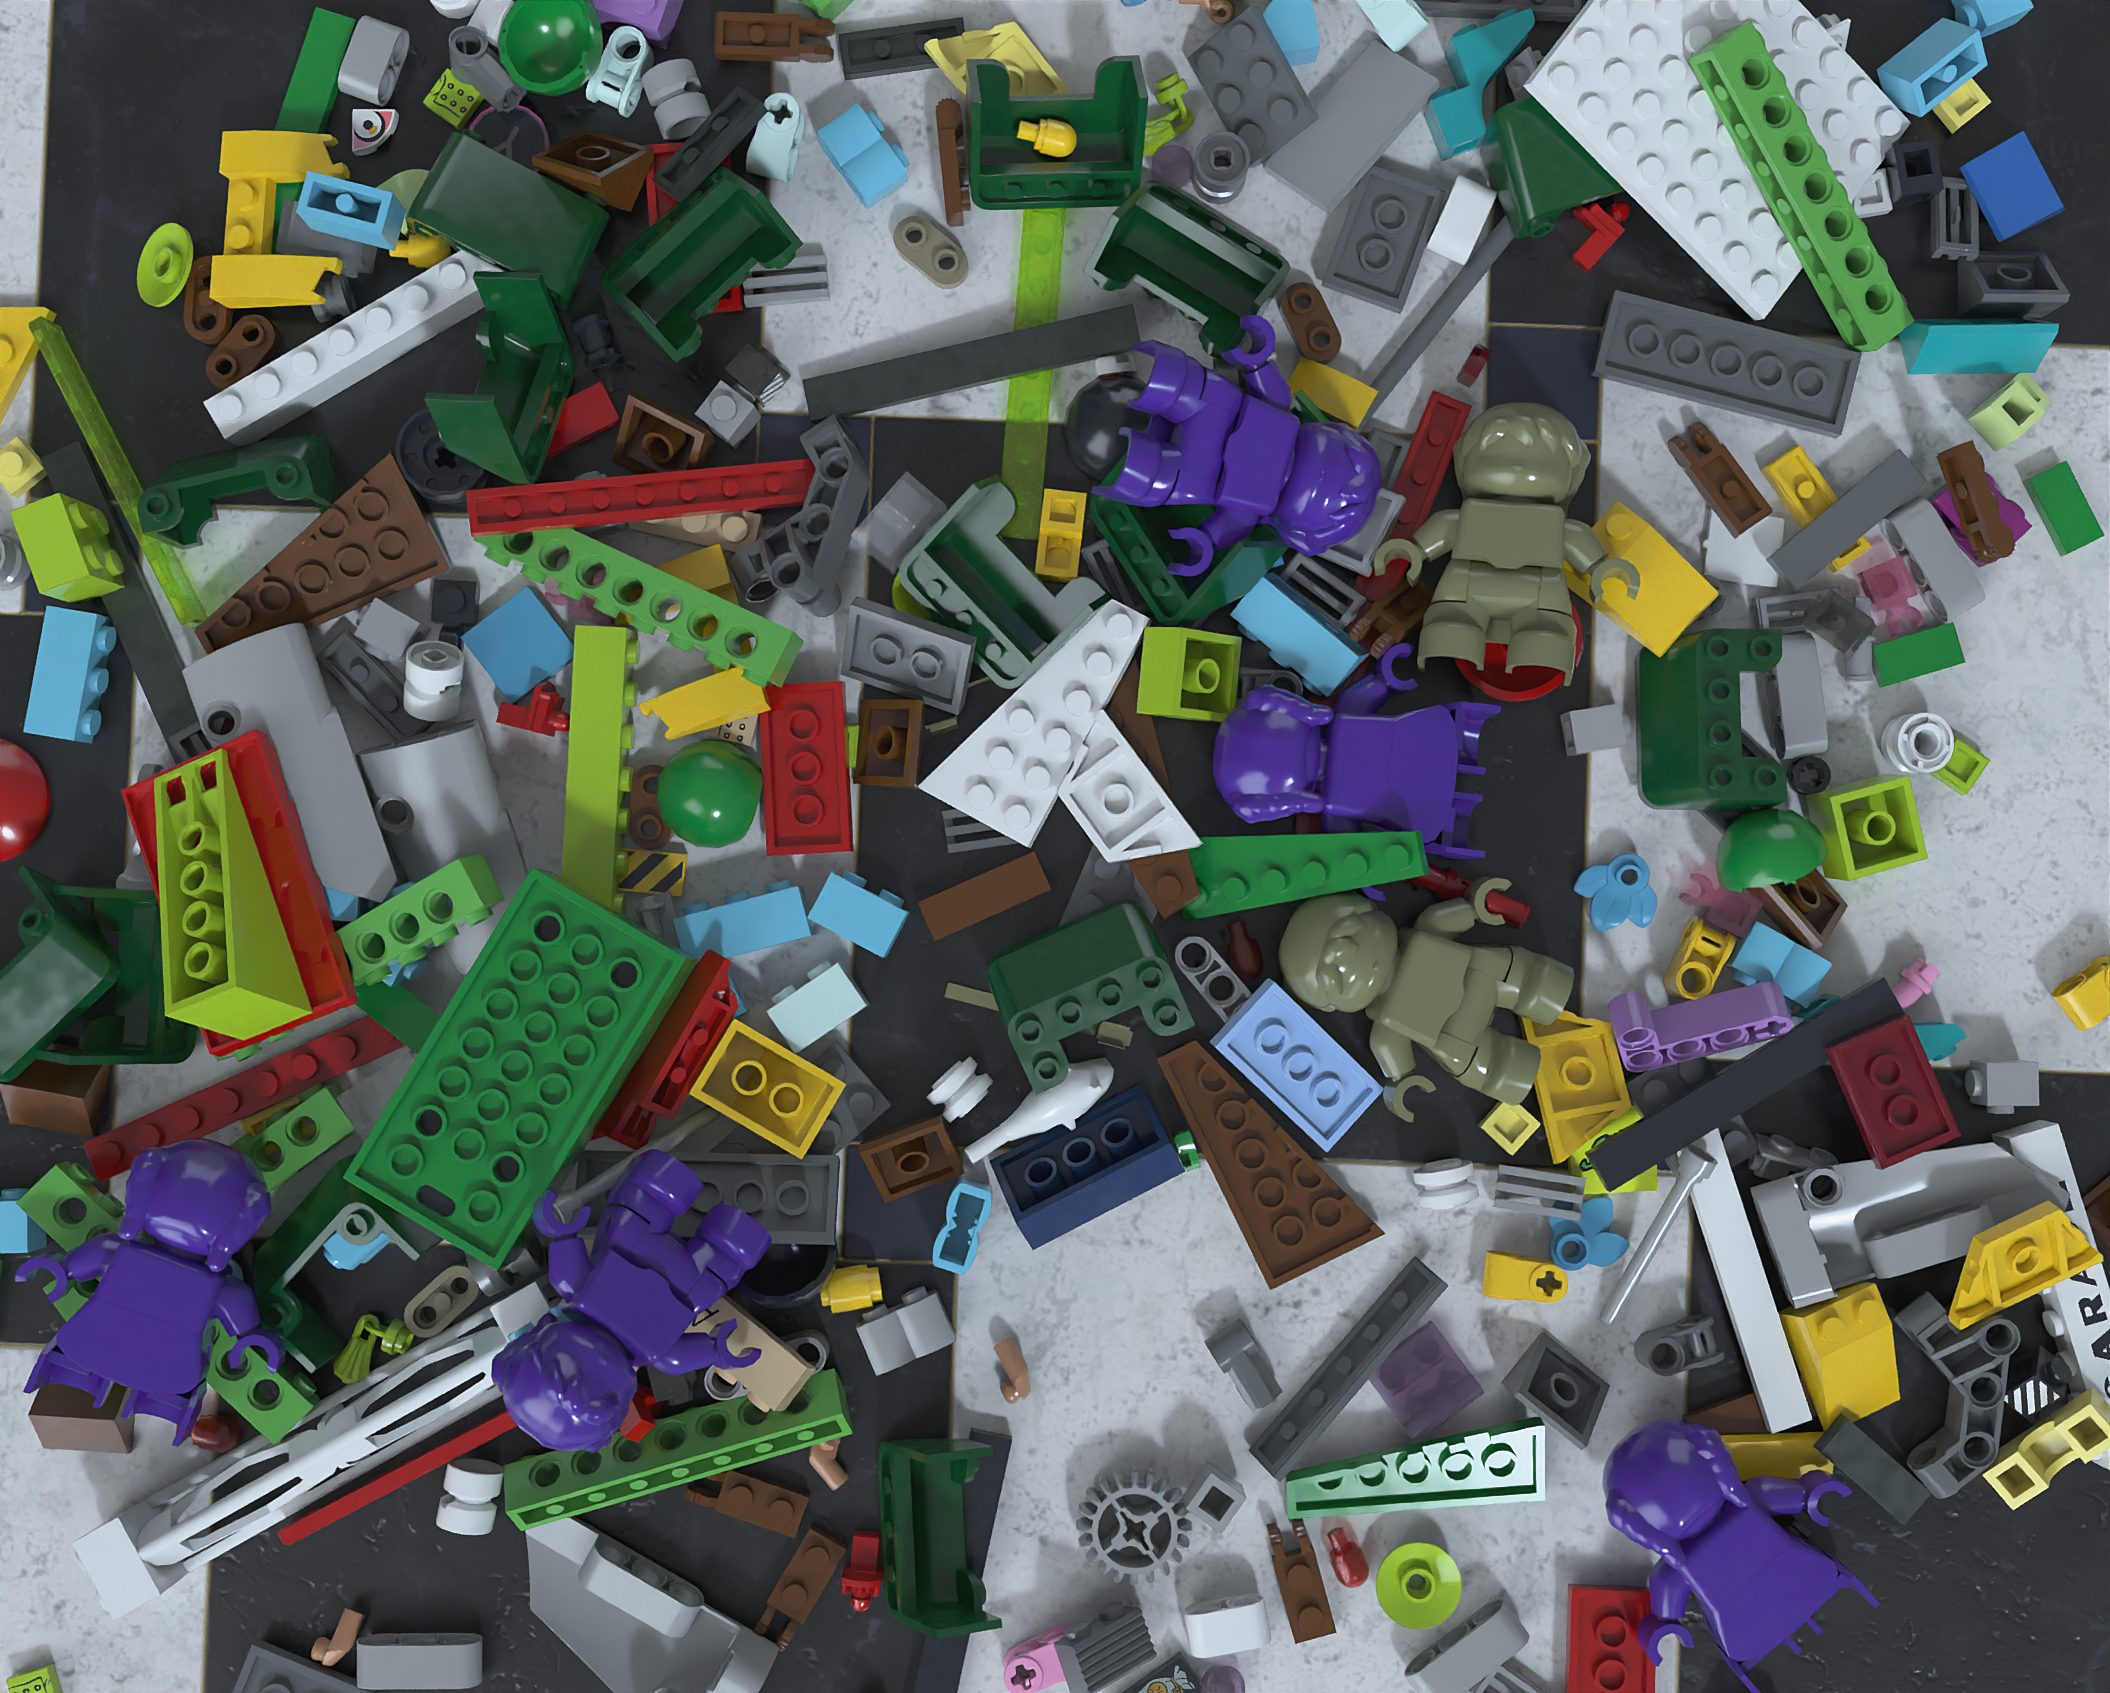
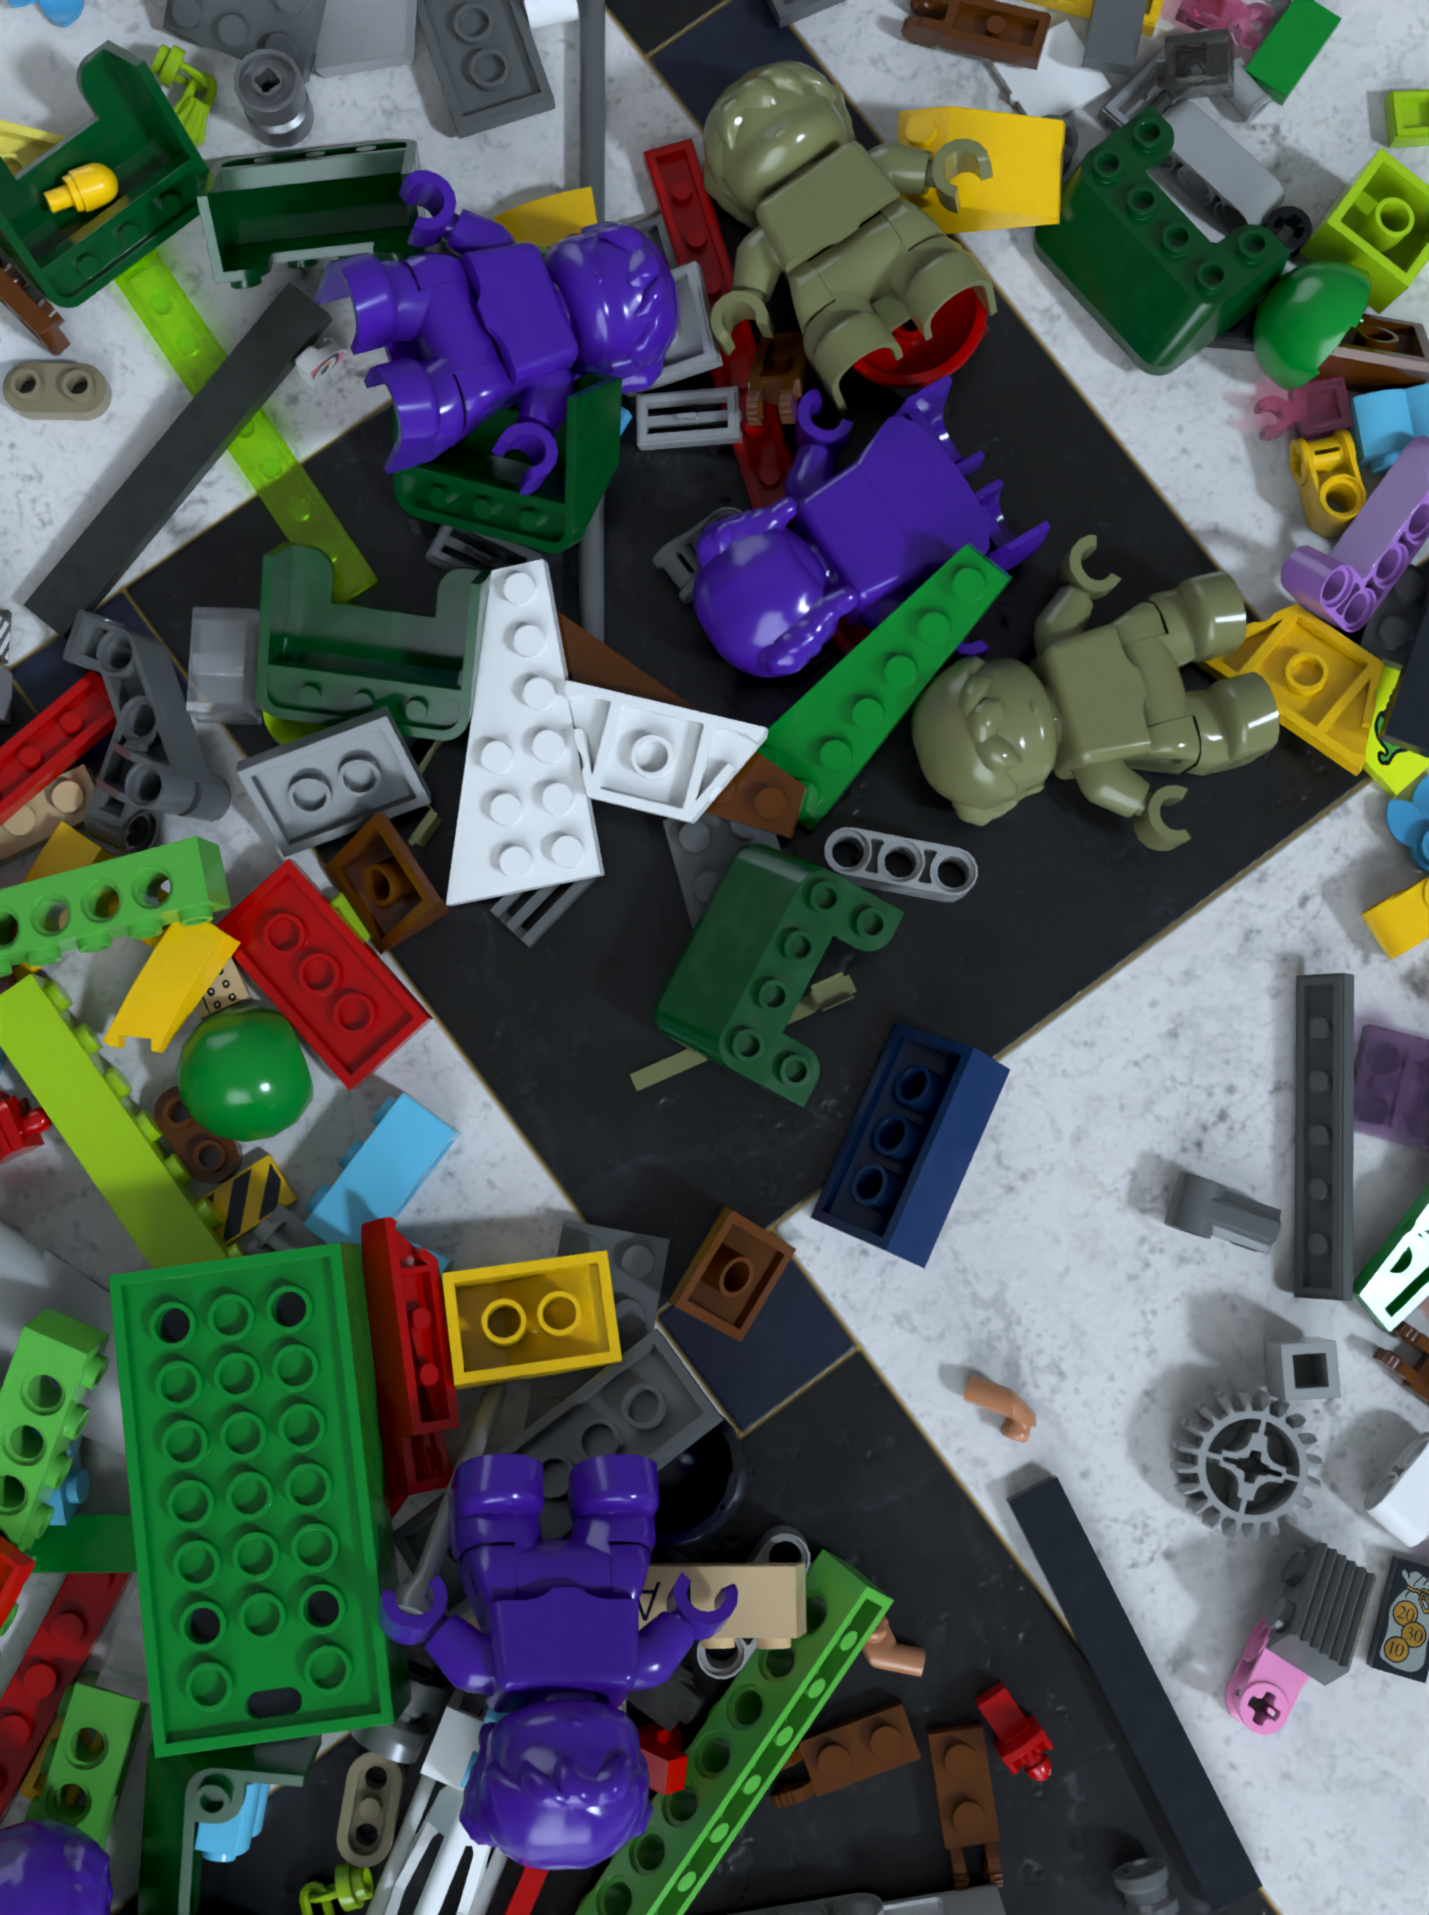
camera: 40 degrees left, 5 degrees down
light aqua brick [766,960,870,1054] -> none
medium azure brick [807,869,910,958] -> none
yellow brick [820,1264,883,1314] -> none
light grey brick [856,1286,956,1376] -> none
dark green windscreen [877,1438,1002,1639] -> none
reddish brown tile [918,851,1051,941] -> none
white wheel [926,1056,993,1122] -> none
medium azure brick [933,1177,993,1275] -> none
white piece [964,1057,1114,1163] -> none
yellow slope [1035,489,1087,583] -> none
black cylinder [1062,374,1151,480] -> none
lime brick [1136,627,1242,722] -> none
clear purple tile [1151,144,1194,190] -> none
reddish brown wing [1156,1039,1385,1290] -> none
green tile [1172,1127,1201,1172] -> none
light blue plate [1210,978,1384,1152] -> none
clear red cylinder [1226,921,1264,982] -> none
medium azure brick [1230,572,1370,697] -> none
reddish brown plate [1279,282,1342,365] -> none
red pin [1403,862,1530,929] -> none
white wheel [1413,1158,1479,1209] -> none
dark red tile [1456,343,1491,388] -> none
light yellow plate [1478,1101,1541,1156] -> none
light grey tile [1493,1164,1586,1221] -> none
light grey brick [1560,703,1631,757] -> none
dark azure plate [1573,853,1657,931] -> none
white wheel [1881,713,1954,773] -> none

